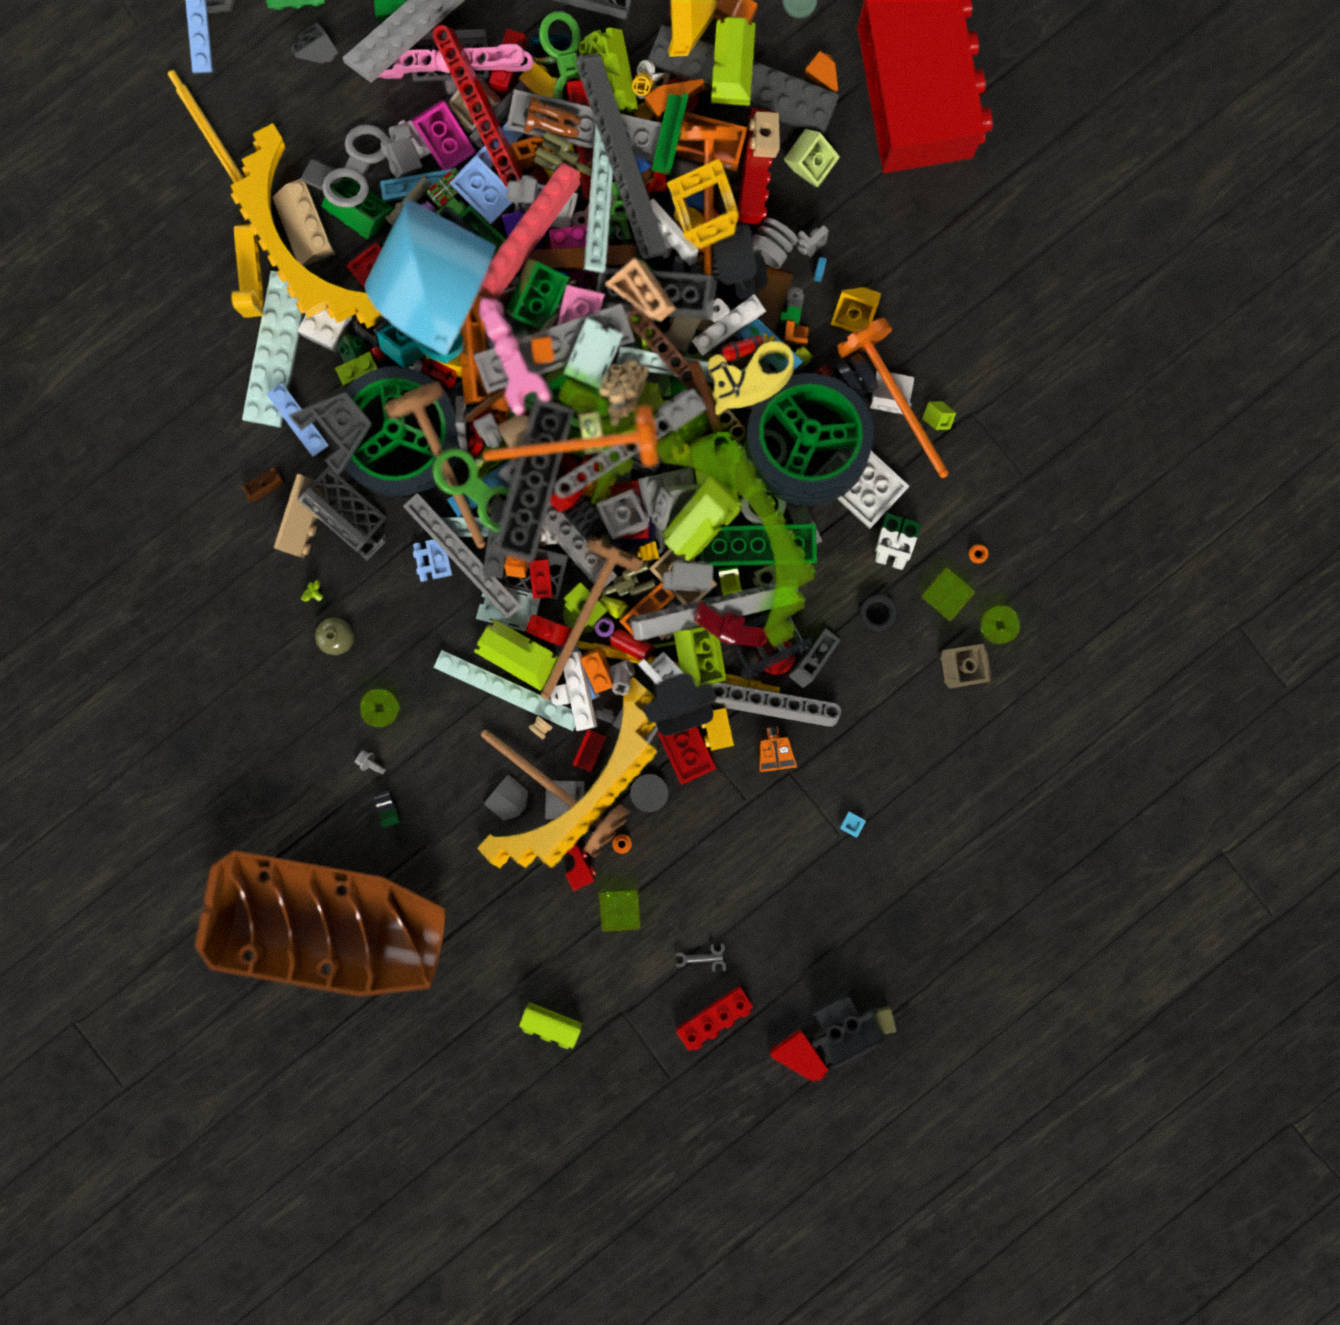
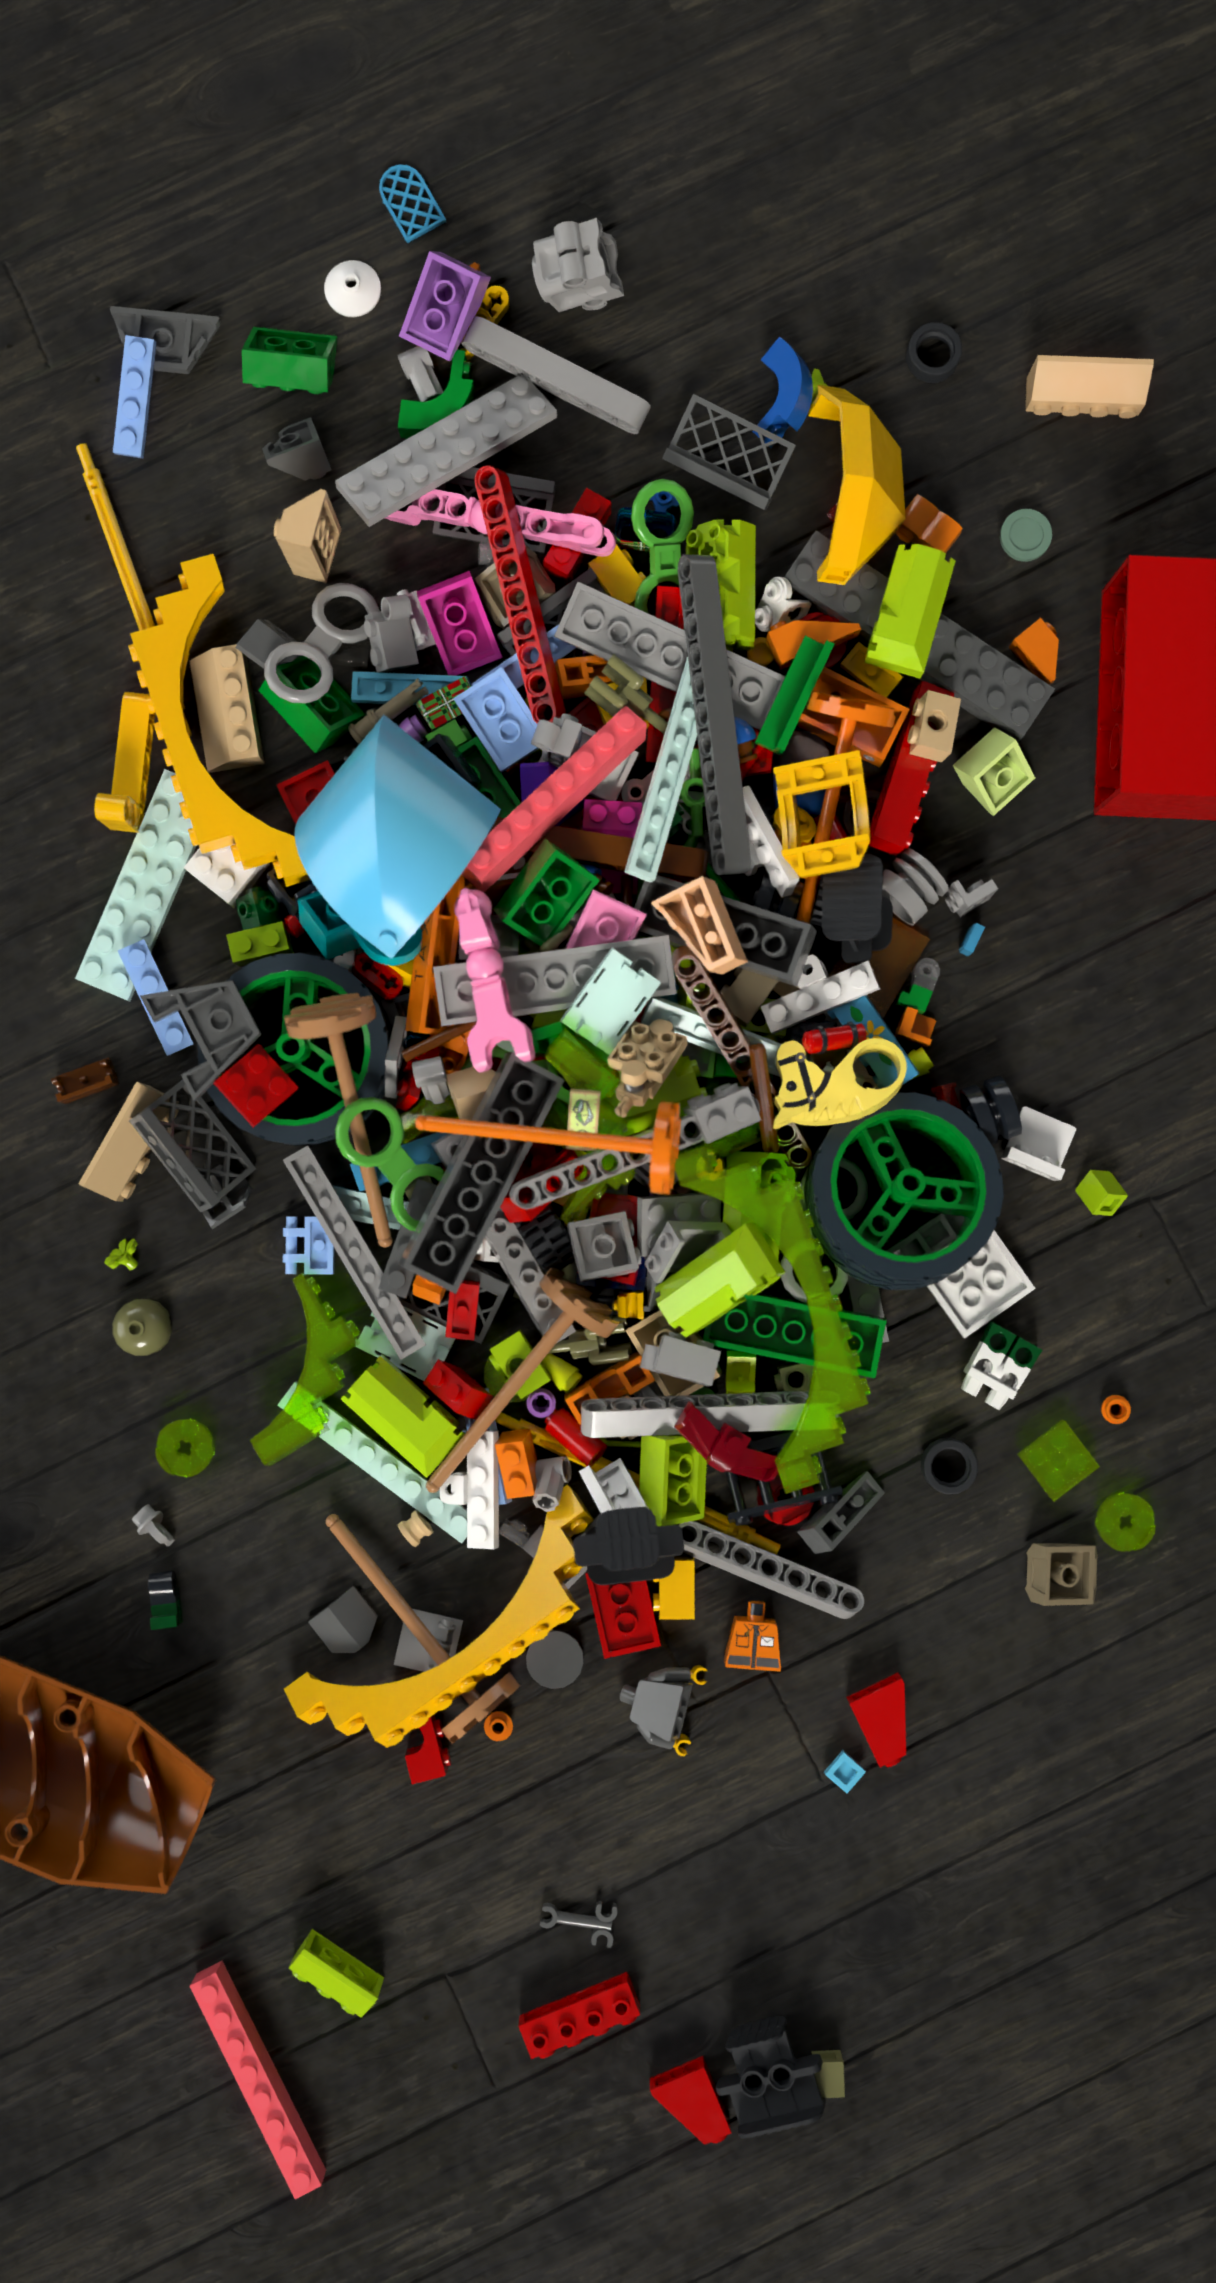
camera: 15 degrees right, 0 degrees up
dark orange piece [524,96,582,138] -> none
orange panel [531,337,554,365] -> none
red panel [573,729,606,772] -> none
clear neon green plate [599,890,641,932] -> none
yellow wheel [632,72,653,96] -> none
yellow slope [831,287,881,332] -> none
orange piece [837,318,948,478] -> none
none -> coral brick [190,1961,326,2199]
none -> red plate [213,1044,299,1128]
none -> clear neon green arch [250,1273,360,1466]
none -> tan slope [274,489,341,583]
none -> torso [620,1665,708,1756]
none -> blue plate [649,491,679,512]
none -> yellow plate [840,641,903,698]
none -> red slope [846,1672,906,1767]

